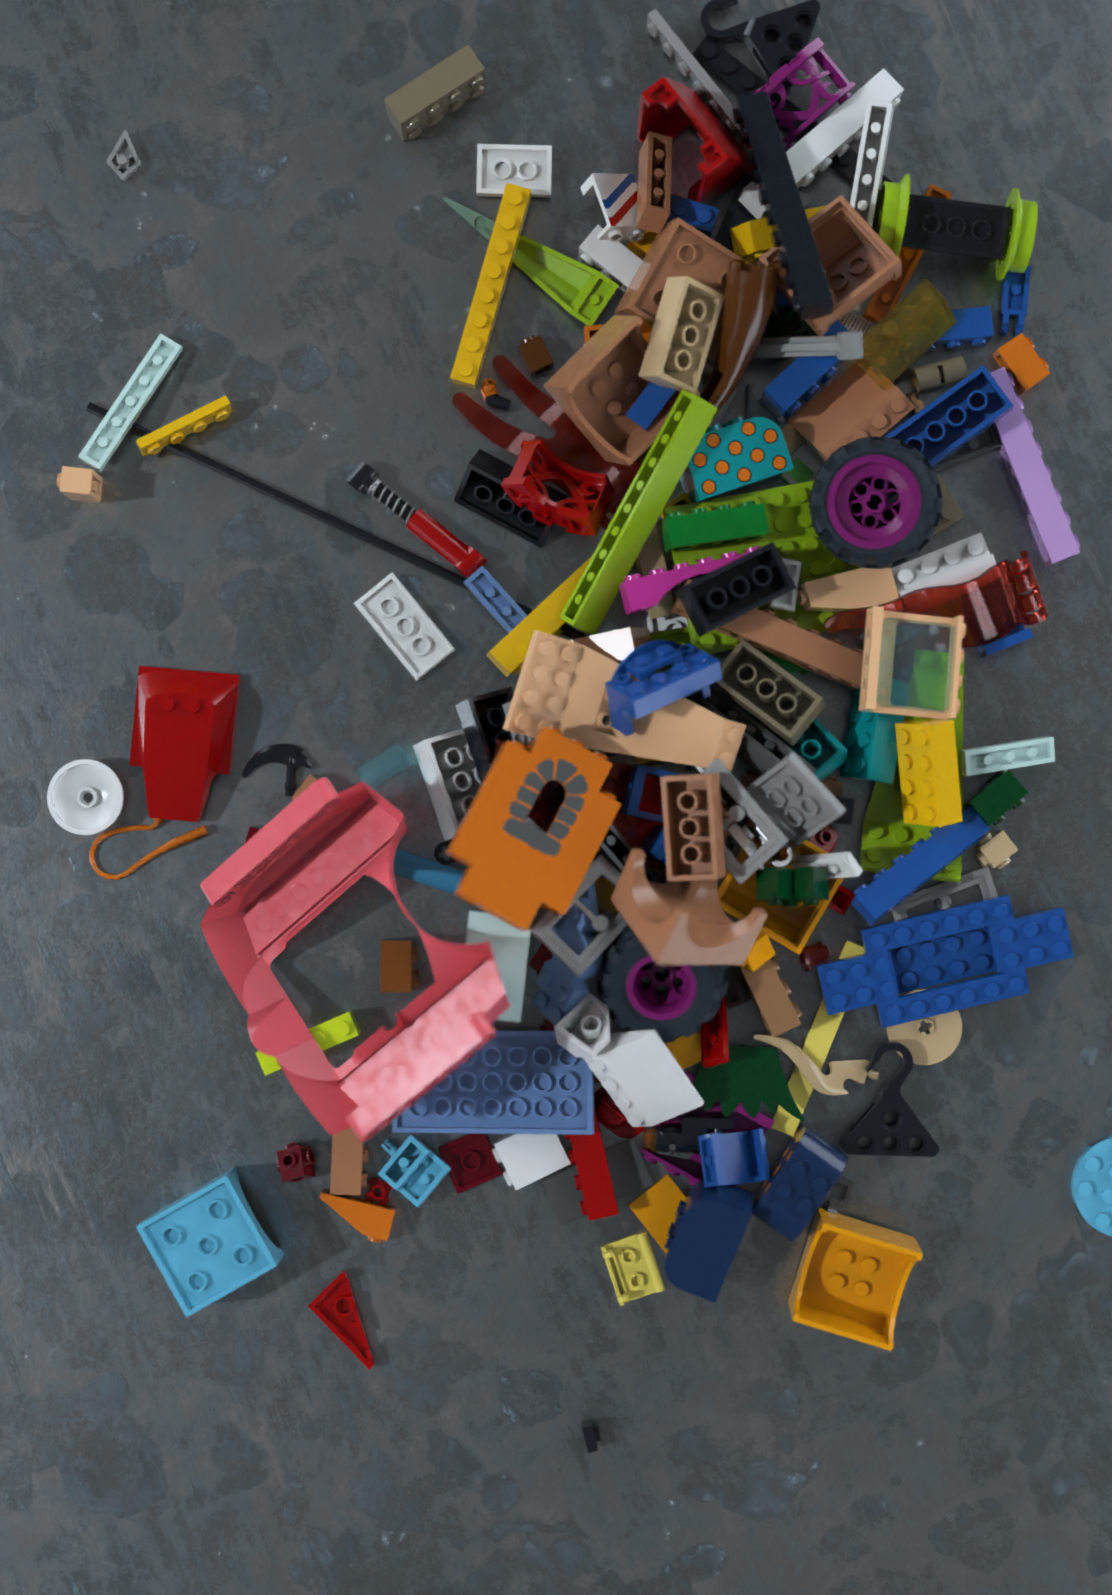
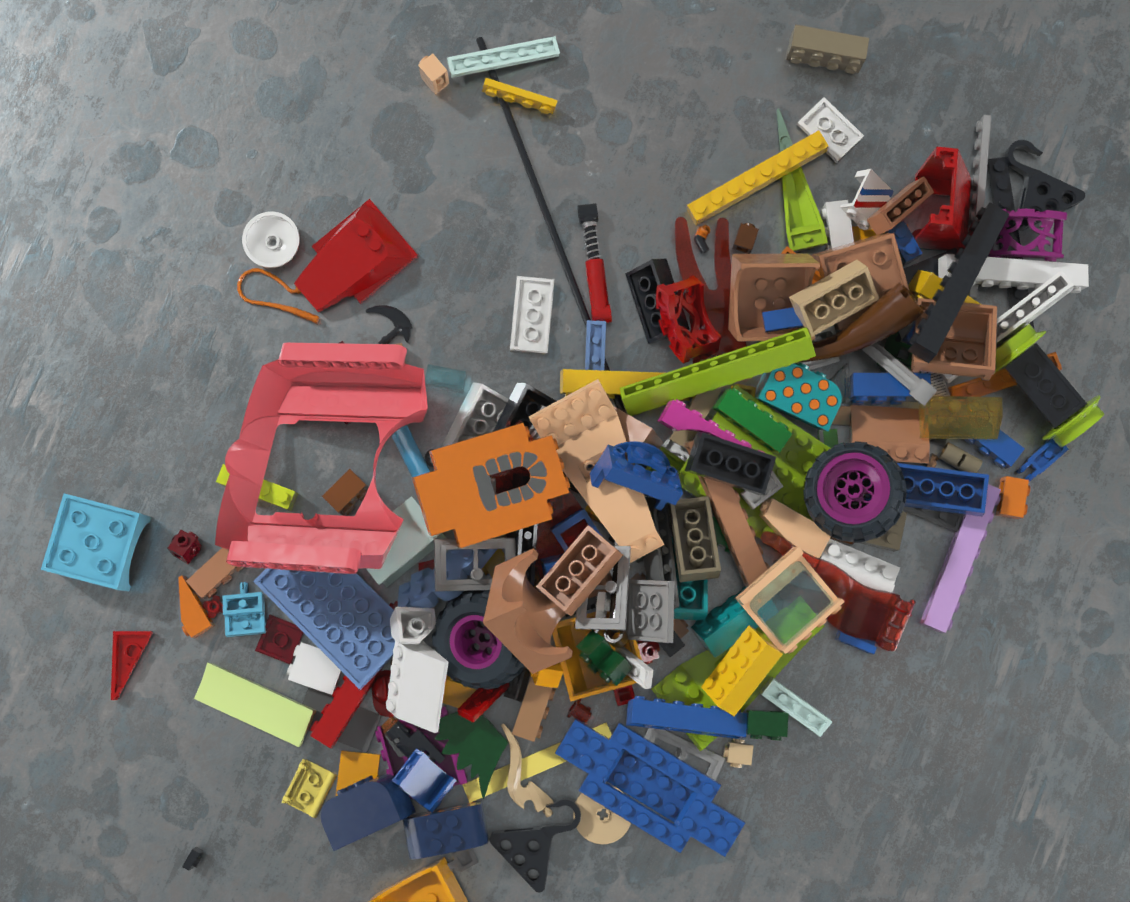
camera: 45 degrees right, 5 degrees down
none -> yellowish green arch [194,662,317,747]

